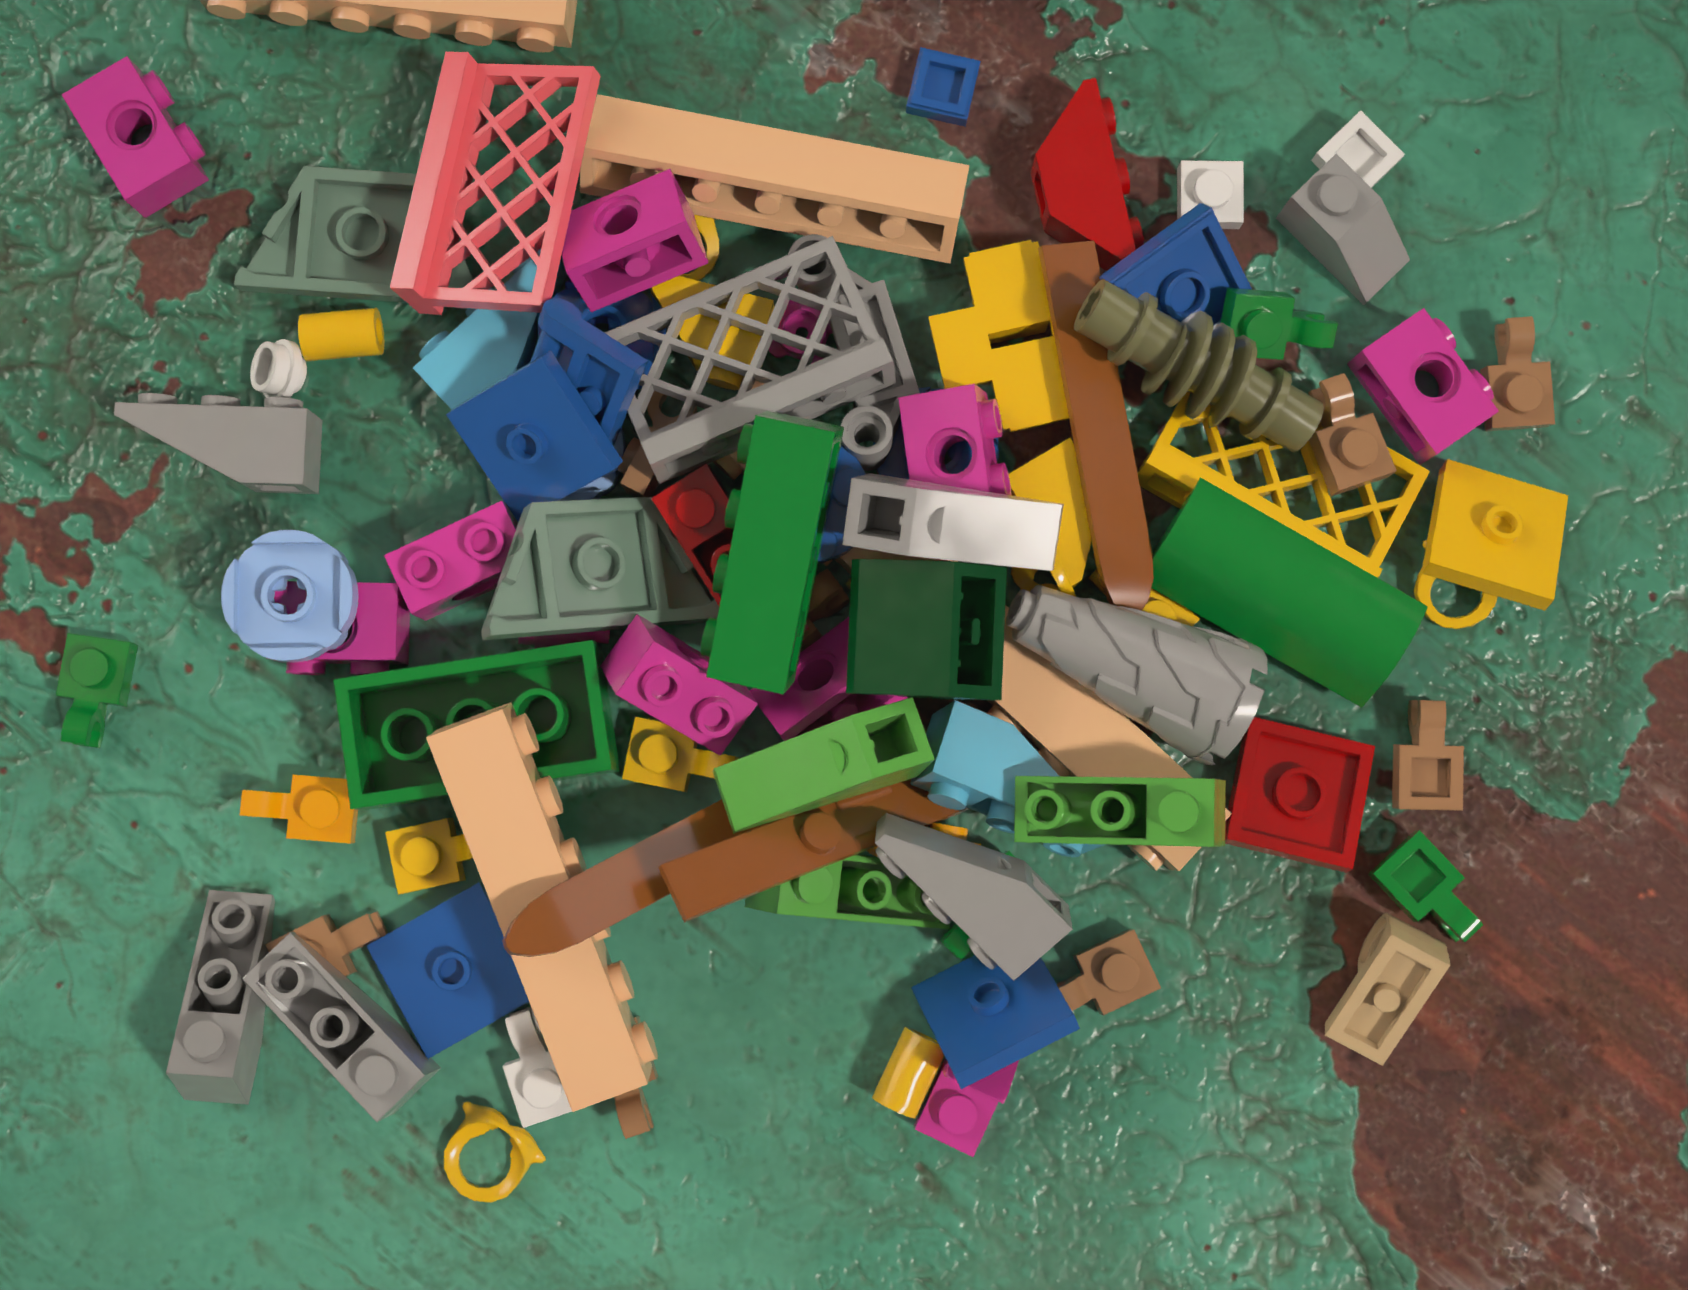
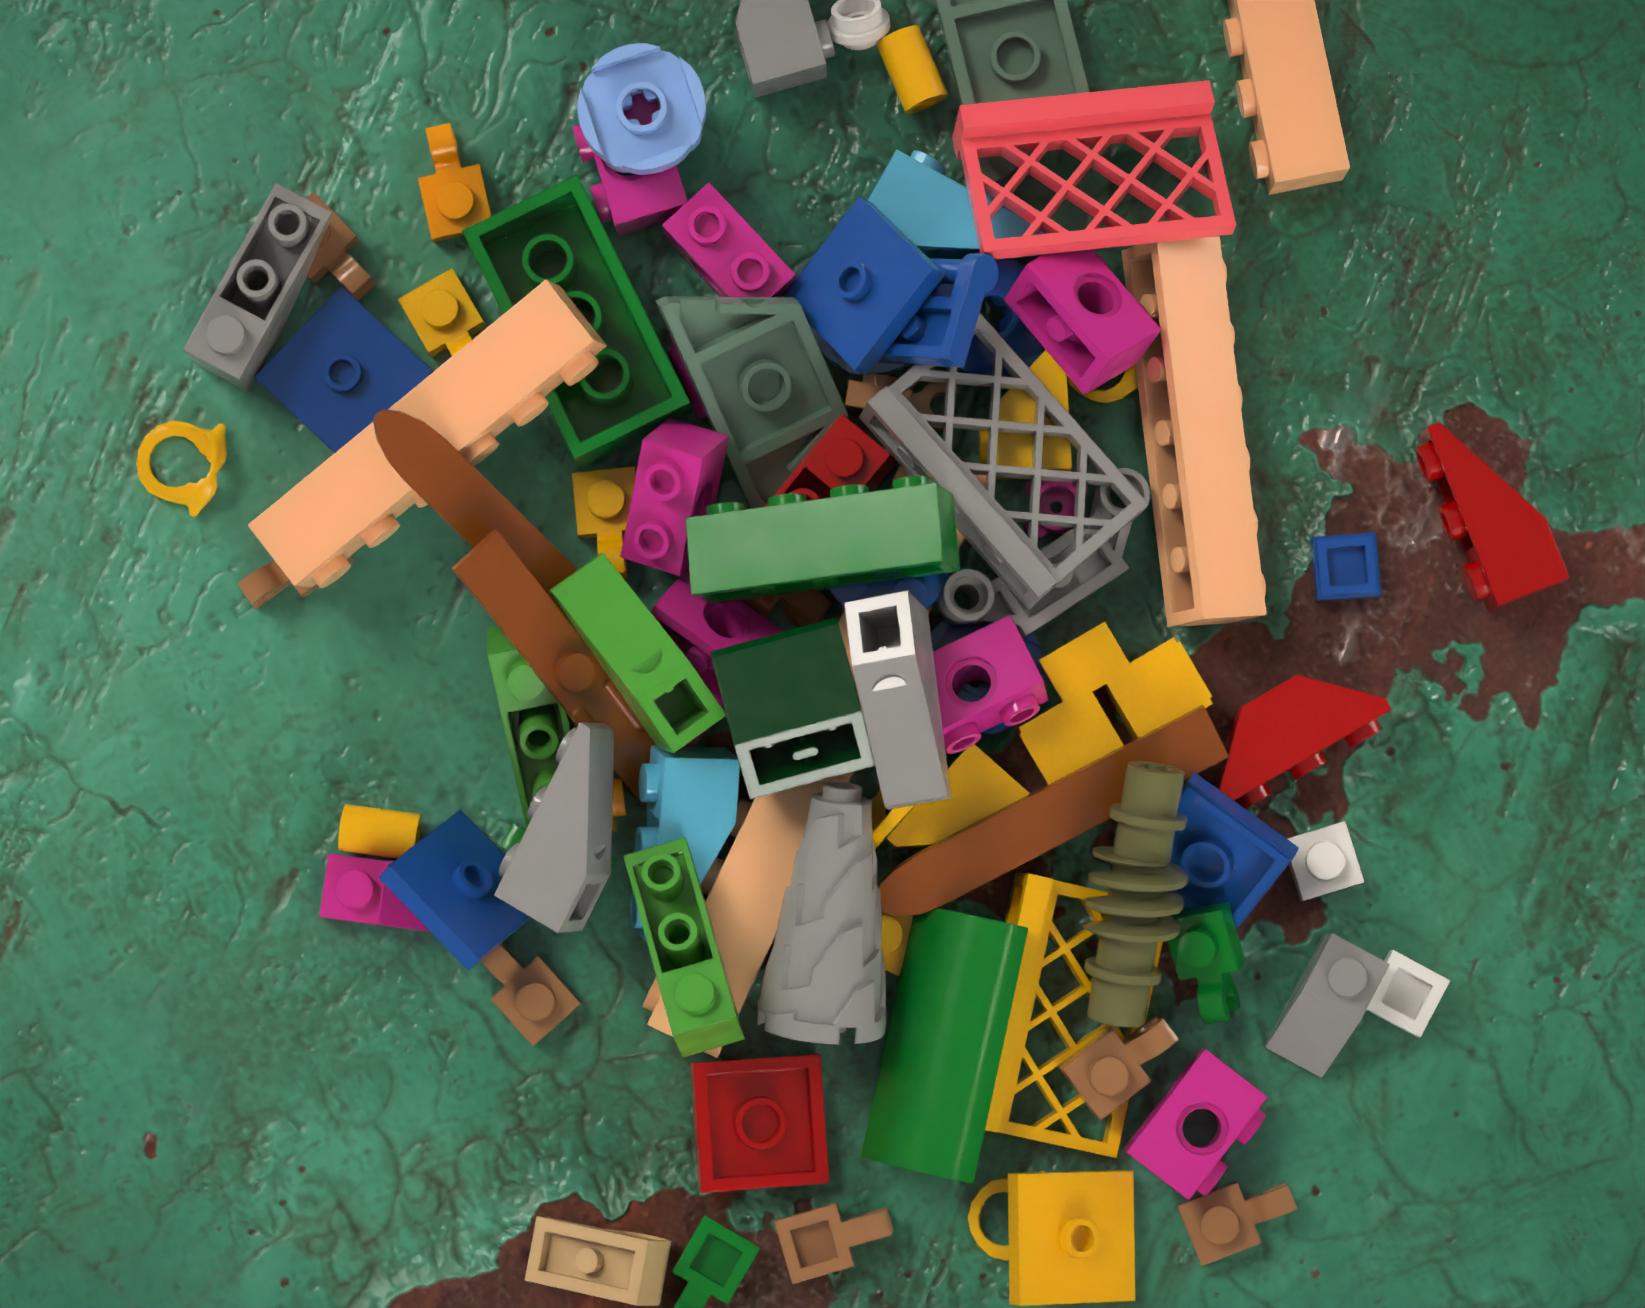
camera: 75 degrees right, 0 degrees up
light grey slope [166,890,275,1105] -> none
white plate [503,1007,572,1128] -> none

